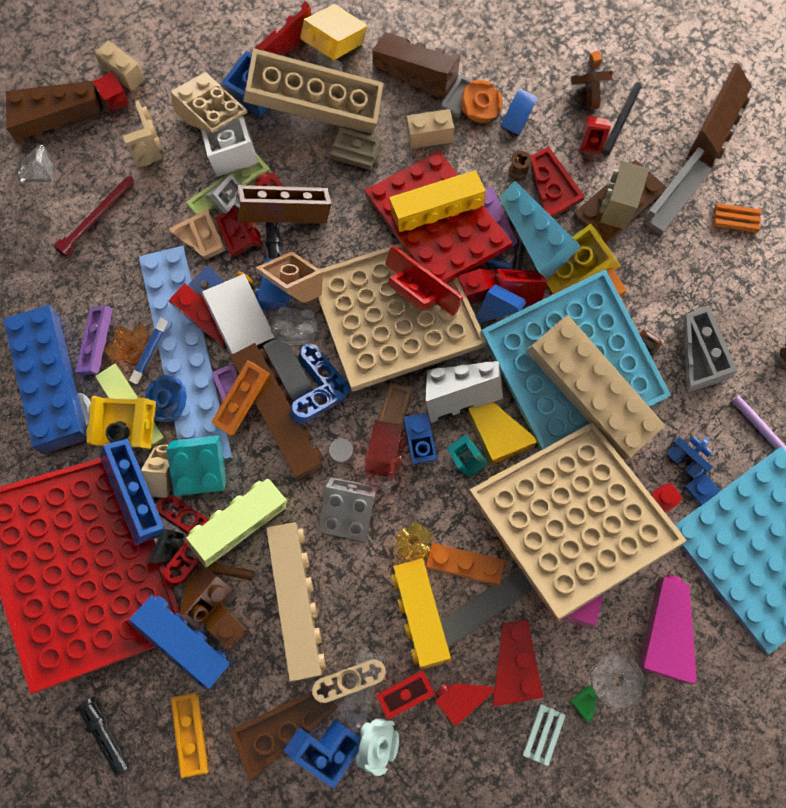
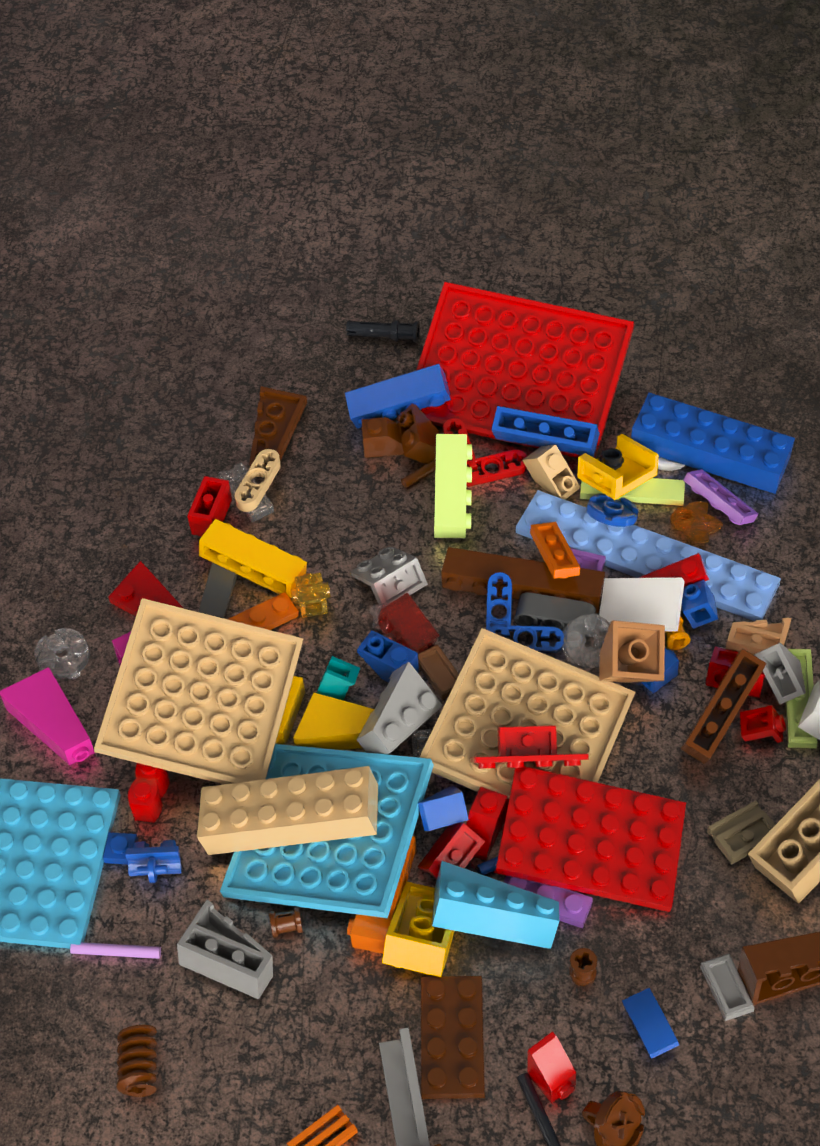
camera: 135 degrees right, 20 degrees down
blue bar [129,317,169,384] -> none
pearl dark grey piece [149,529,184,563] -> none
teal brick [166,435,227,496] -> none
light orange tile [170,692,209,779] -> none
black pin [265,222,283,259] -> none
tan brick [266,522,326,681] -> none
blue brick [284,719,361,789] -> none
light grey tile [329,438,353,464] -> none
light aqua plate [356,718,399,776] -> none
yellow brick [389,170,486,232] -> none
tan brick [407,109,454,149] -> none
red slope [434,683,495,727] -> none
orange tile [460,80,503,123] -> none
light aqua tile [522,704,565,766] -> none
red wing [530,146,585,218] -> none
green tile [569,685,596,723] -> none
dark tan brick [599,161,649,230] -> none

